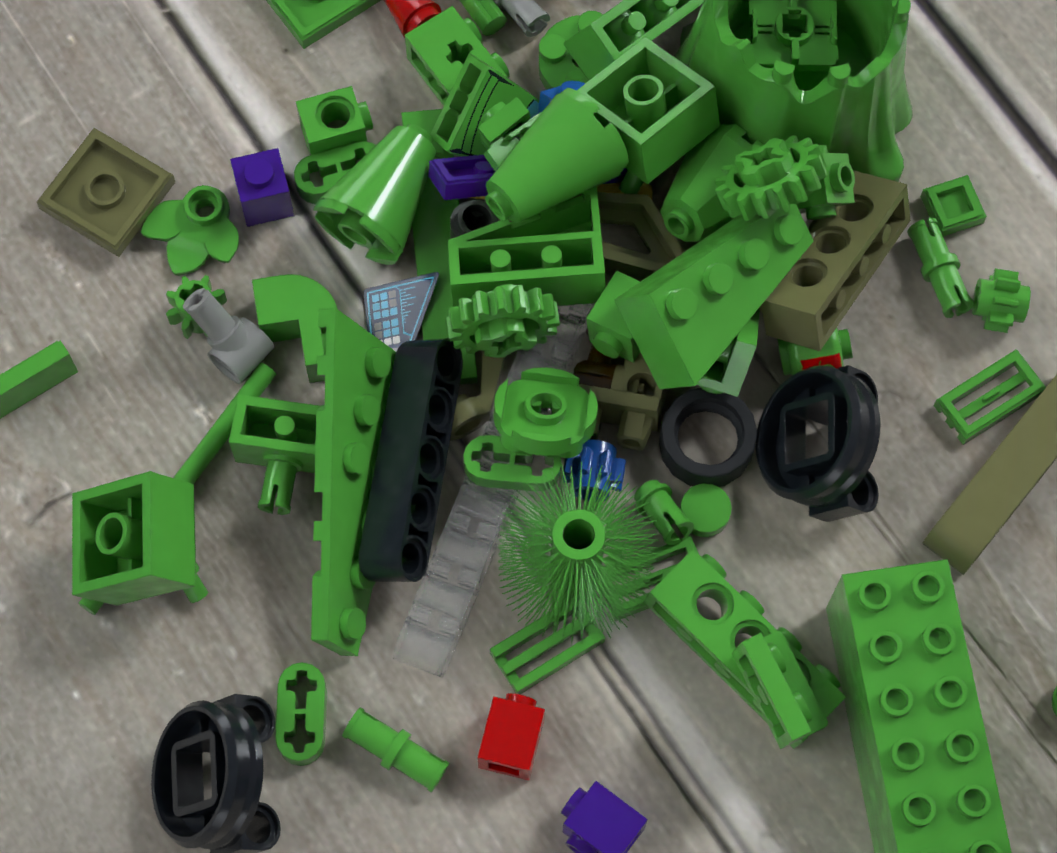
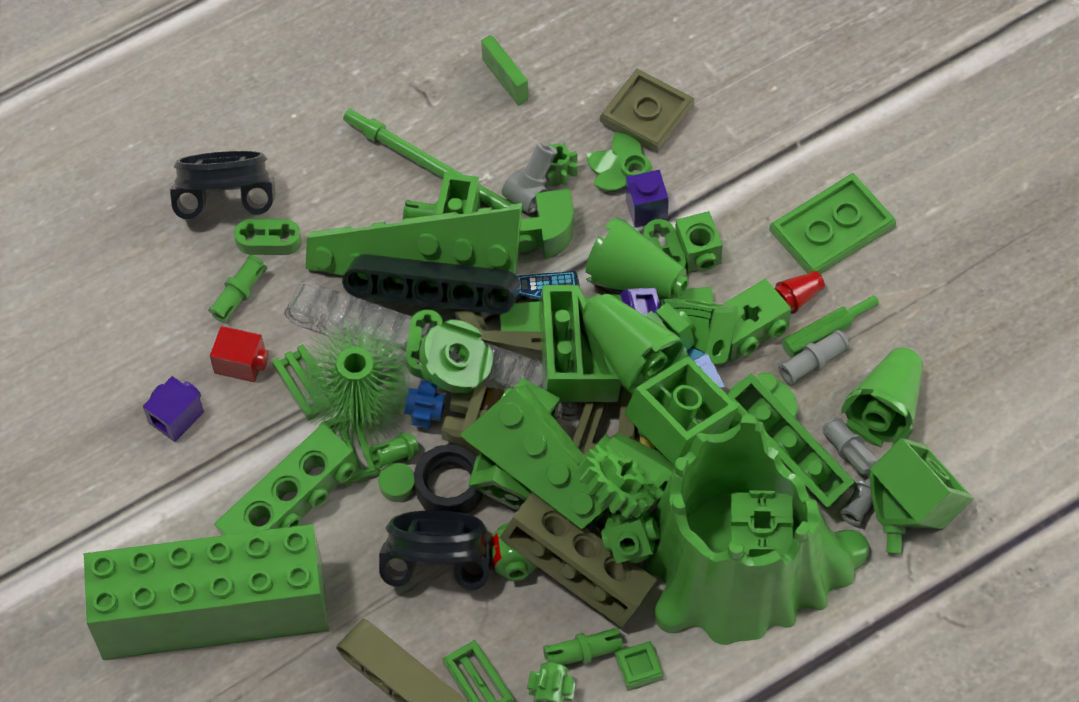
camera: 95 degrees right, 10 degrees down
bright green piece [72,471,208,606] -> none
bright green gear [446,284,560,358] -> none
bright green bracket [732,630,828,749] -> none

